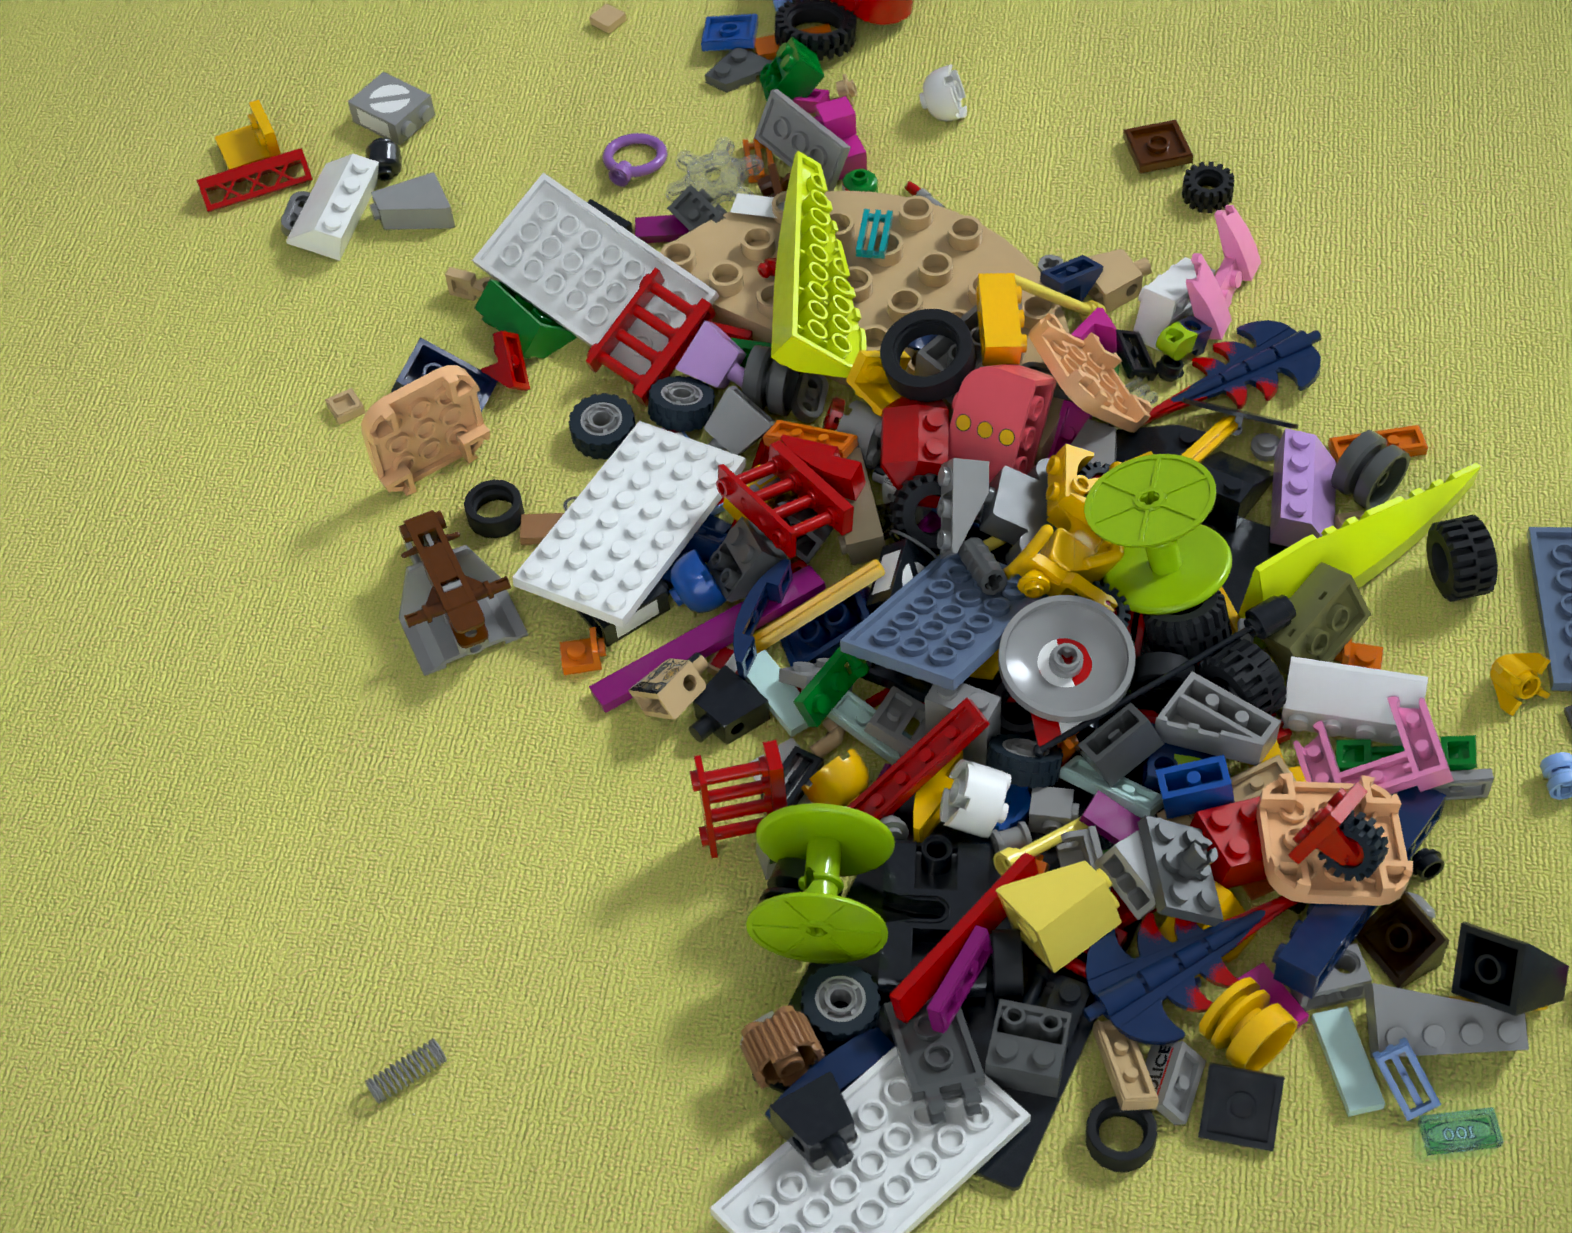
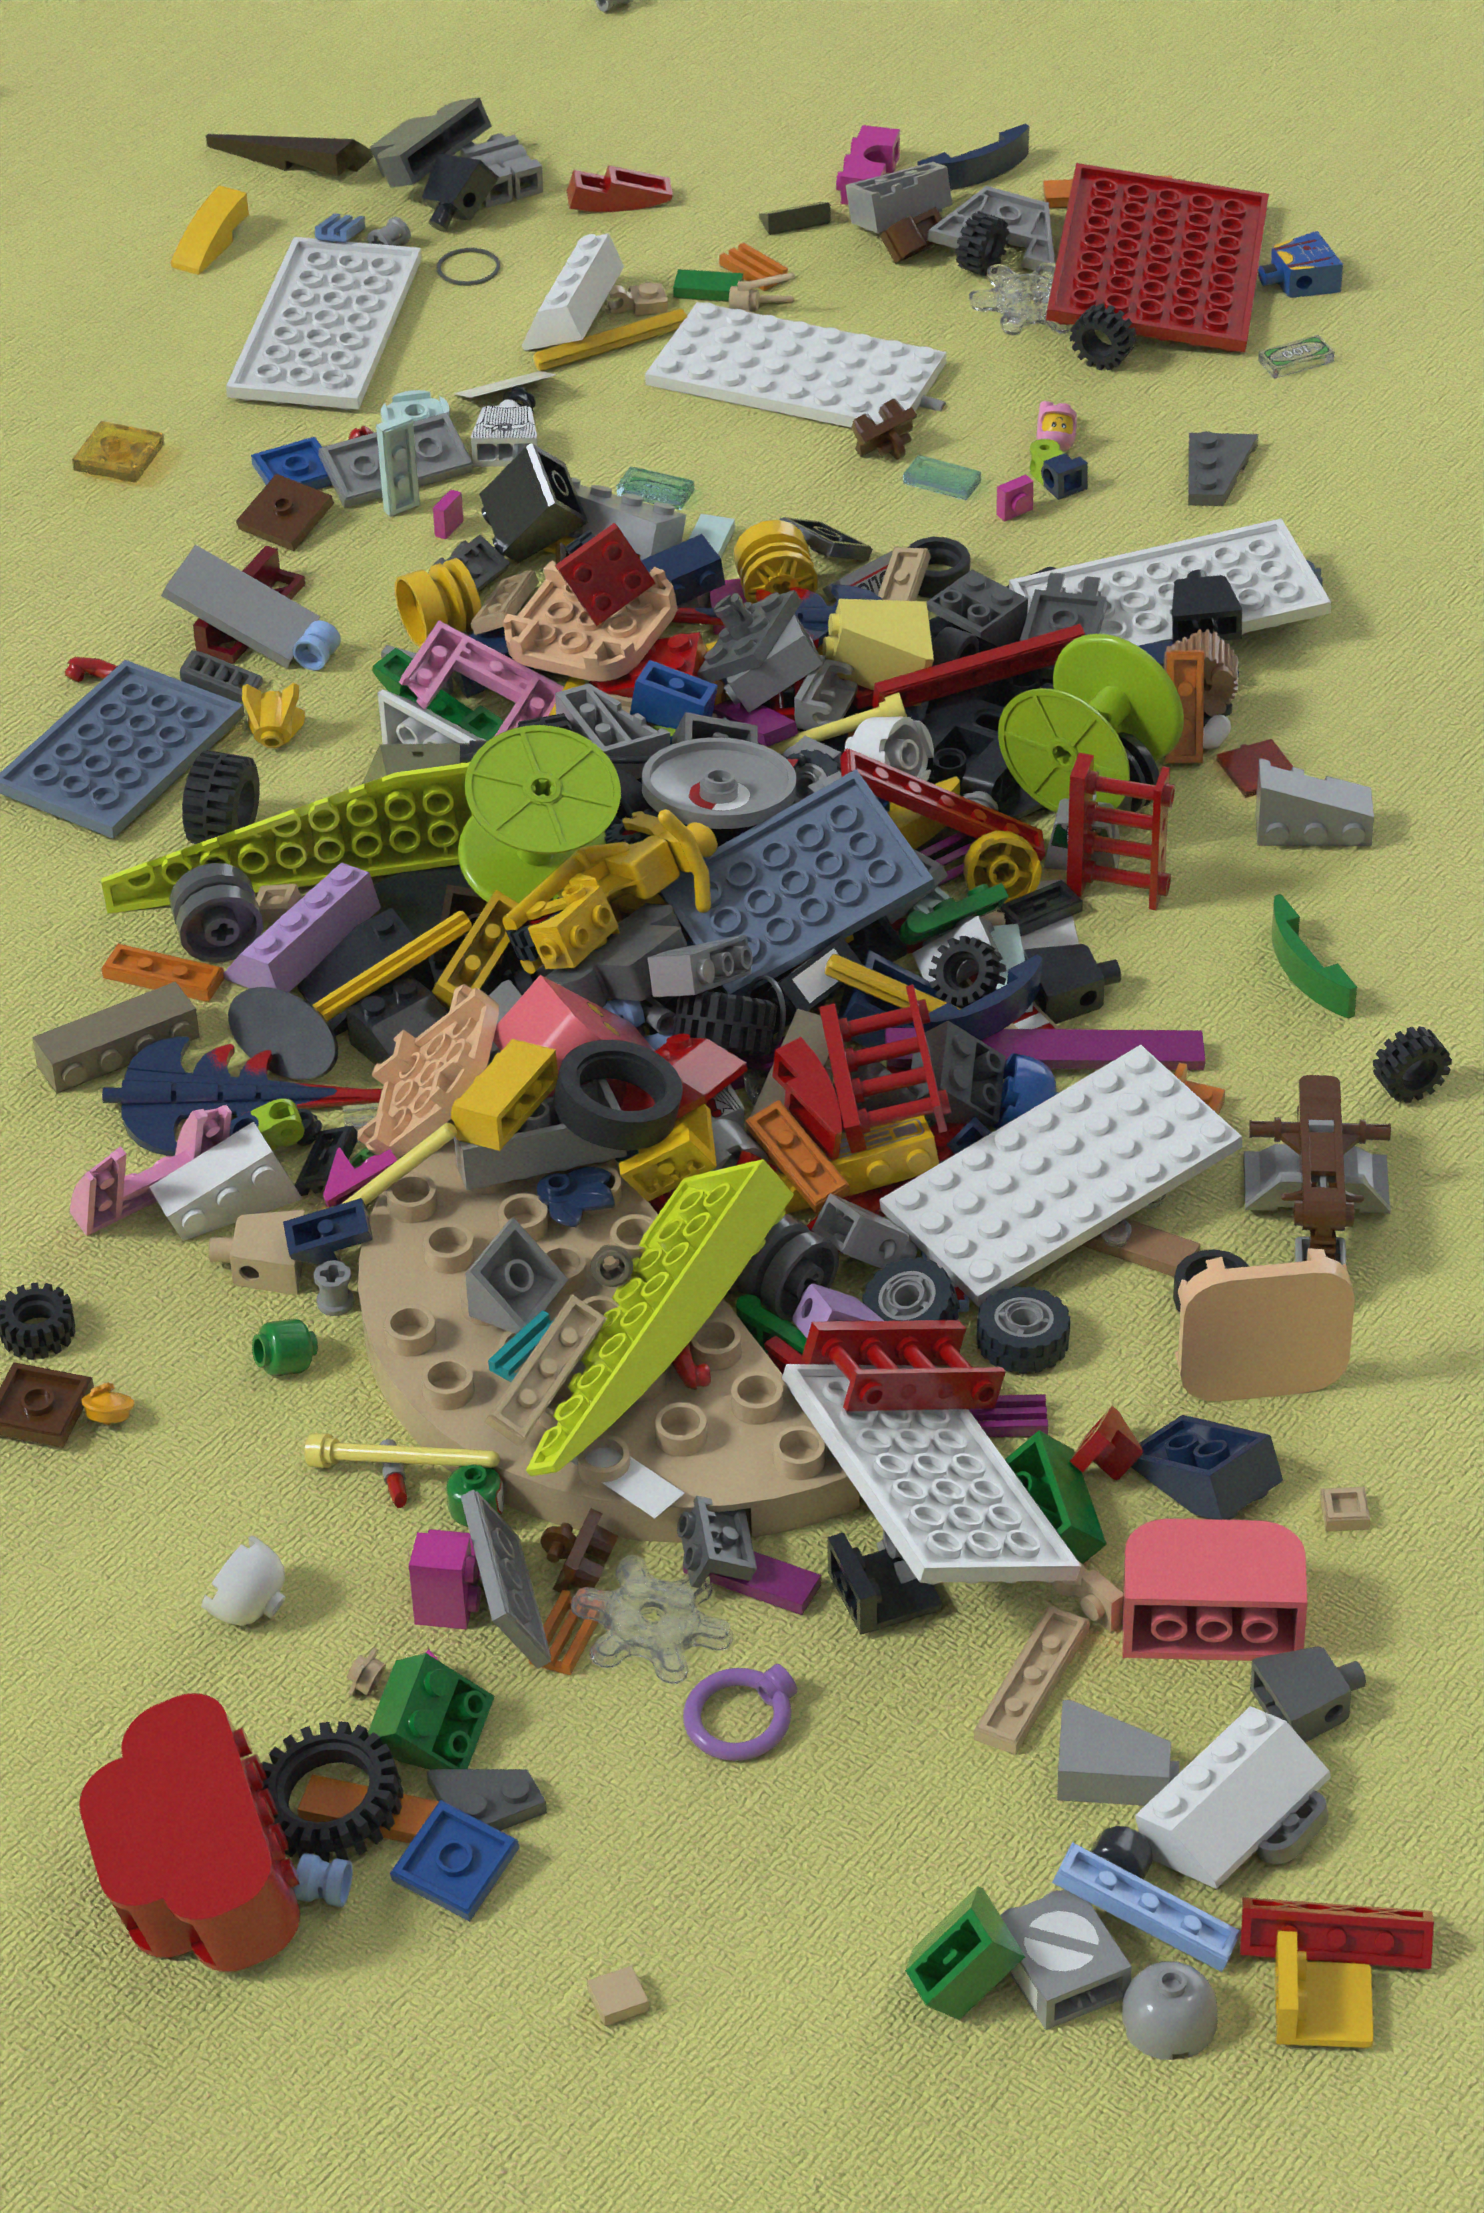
camera: 155 degrees left, 10 degrees down
tan torso [628,652,709,720] -> none
magenta tile [927,925,993,1034] -> none
dark grey axle [958,537,1008,595] -> none
medium blue tile [1372,1037,1441,1121] -> none
none -> dark tan brick [32,982,200,1094]
none -> light orange hat [82,1382,135,1425]
none -> green head [252,1319,318,1376]
none -> light yellow piece [304,1433,500,1468]
none -> yellow wheel [395,558,481,648]
none -> dark grey bracket [428,535,510,592]
none -> light grey slope [465,1218,569,1334]
none -> tan tile [470,570,539,635]
none -> tan tile [484,1294,607,1447]
none -> dark tan cone [591,1245,633,1287]
none -> green slope [905,1886,1026,2020]
none -> black tyre [929,936,1007,1009]
none -> magenta tile [968,1394,1048,1437]
none -> tan tile [974,1605,1090,1755]
none -> light blue tile [1052,1842,1241,1972]
none -> coral brick [1122,1518,1308,1661]
none -> light grey cylinder [1122,1961,1218,2060]
none -> orange tile [1165,650,1204,763]
none -> clear red piece [1216,739,1293,798]
none -> dark grey torso [1250,1646,1366,1743]
none -> light grey wedge [1255,758,1374,846]
none -> green slope [1272,894,1357,1018]
none -> black tyre [1373,1026,1452,1103]

